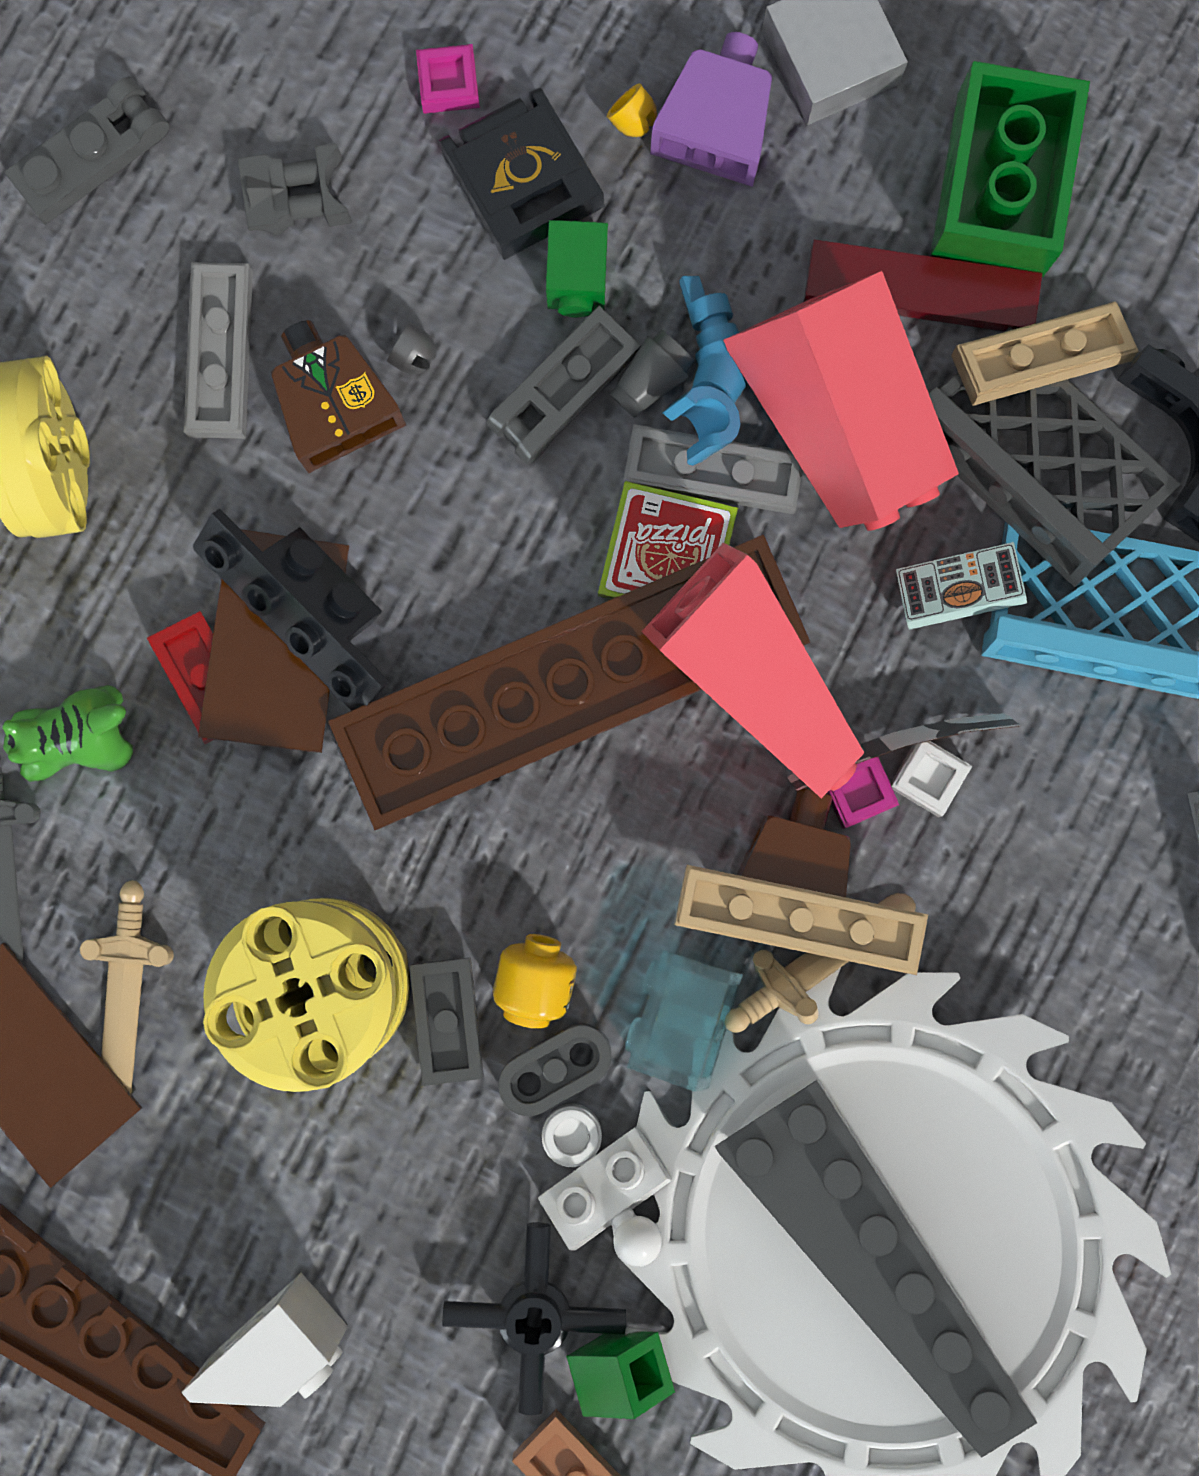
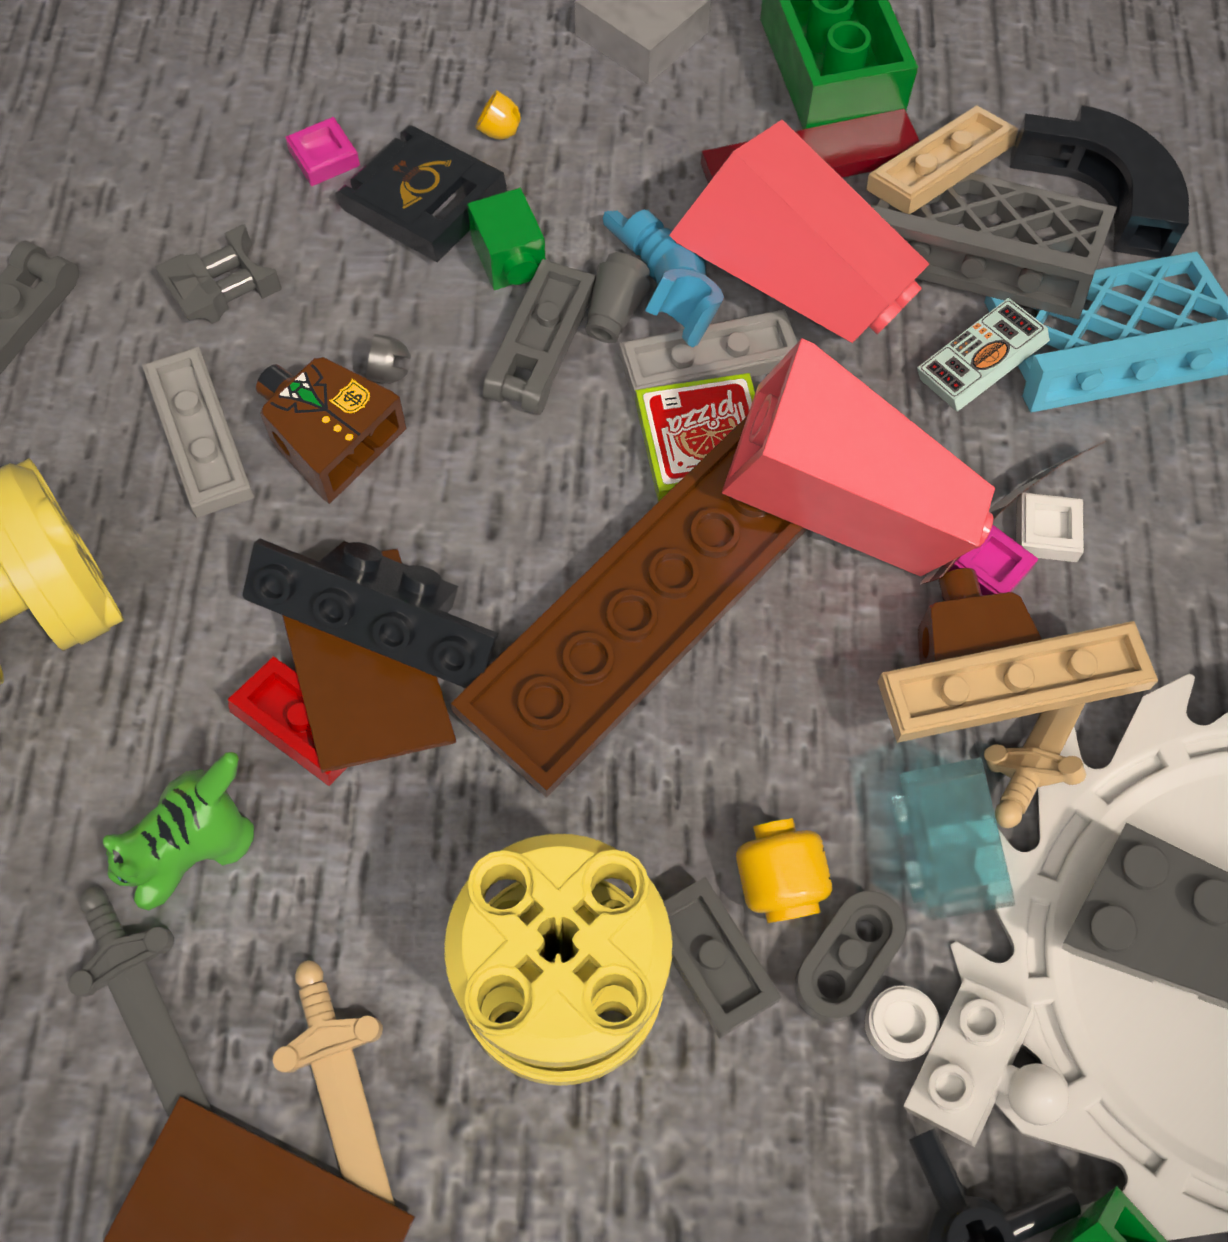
camera: 25 degrees left, 20 degrees down
medium lavender torso [650,32,772,187] -> none

